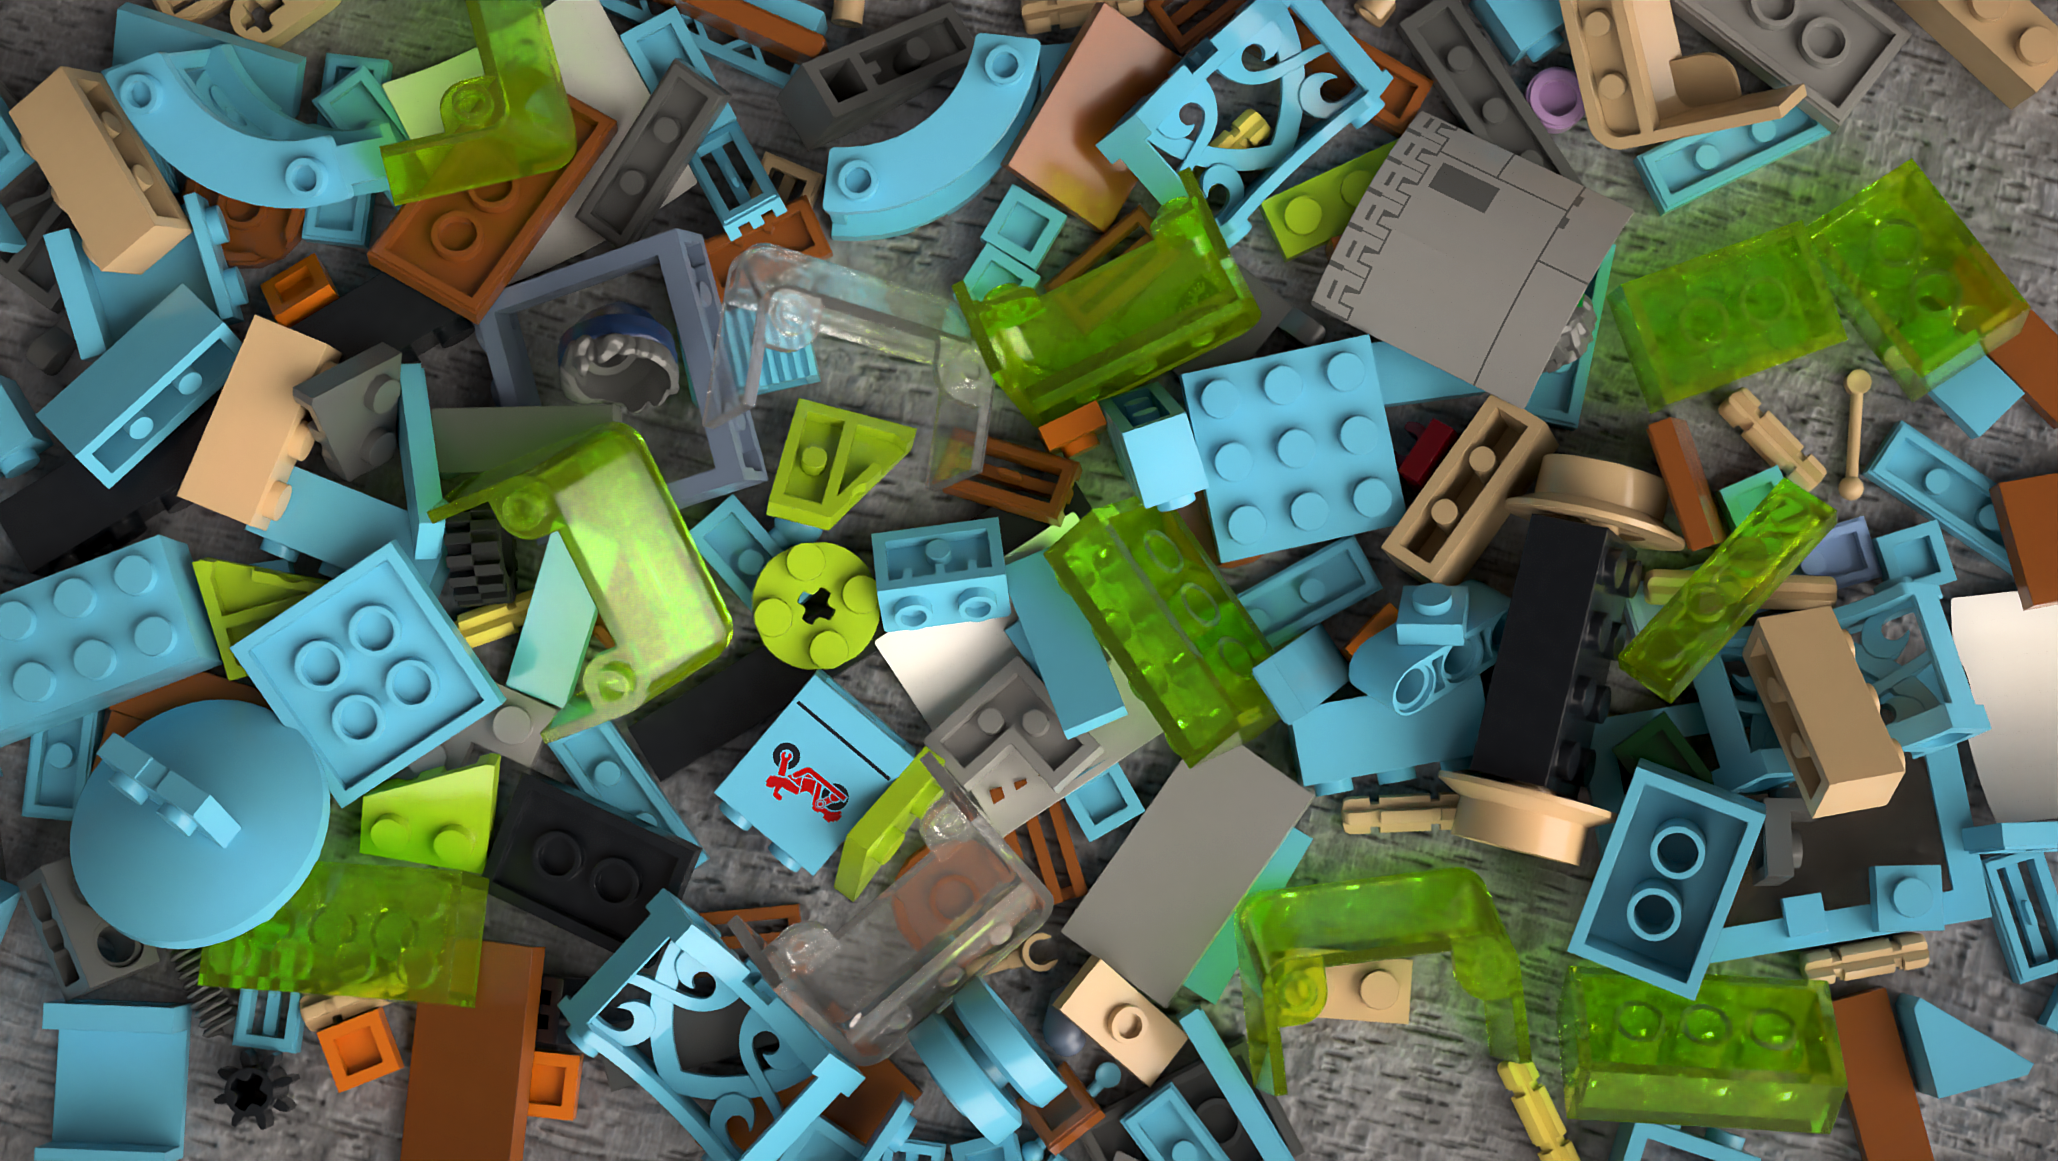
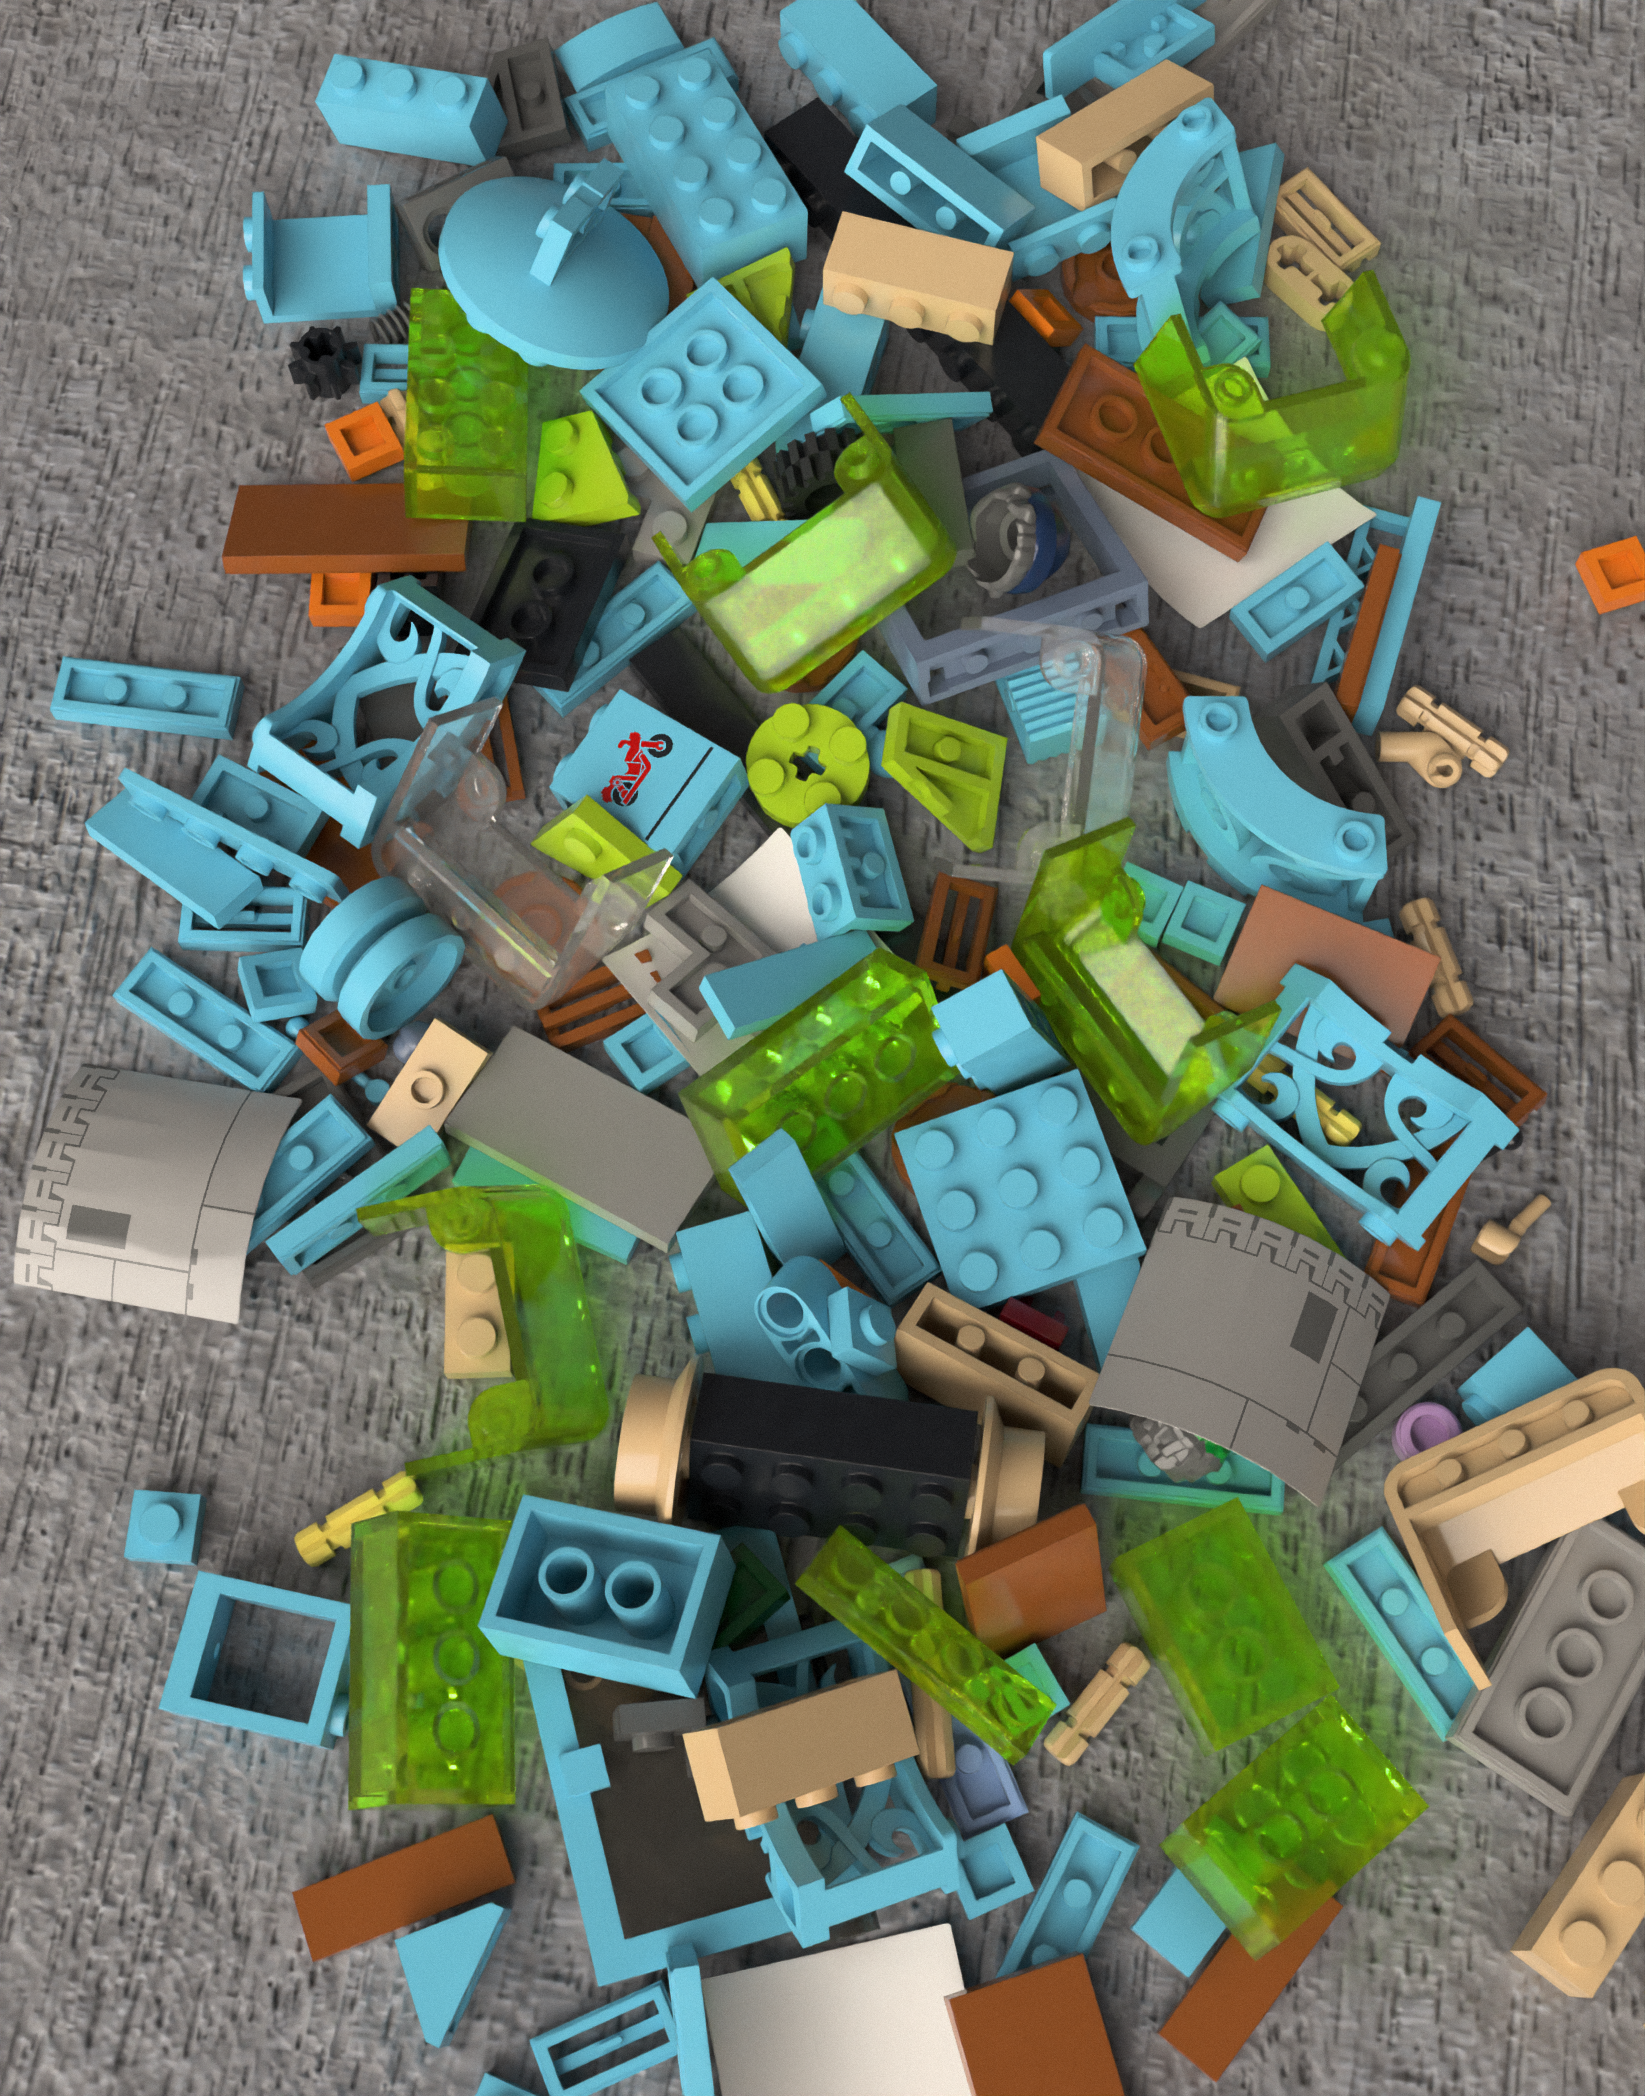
camera: 85 degrees right, 15 degrees down
dark grey wing [293,342,402,482] -> none
dark grey tile [574,58,732,248] -> none
medium azure tile [689,120,787,242] -> none
tan hand [966,933,1058,979] -> none
tan axle [1341,792,1460,834] -> none
tan axle [1799,932,1929,987] -> none
tan hinge [1838,369,1872,501] -> none
medium azure plate [1868,865,1945,932] -> none

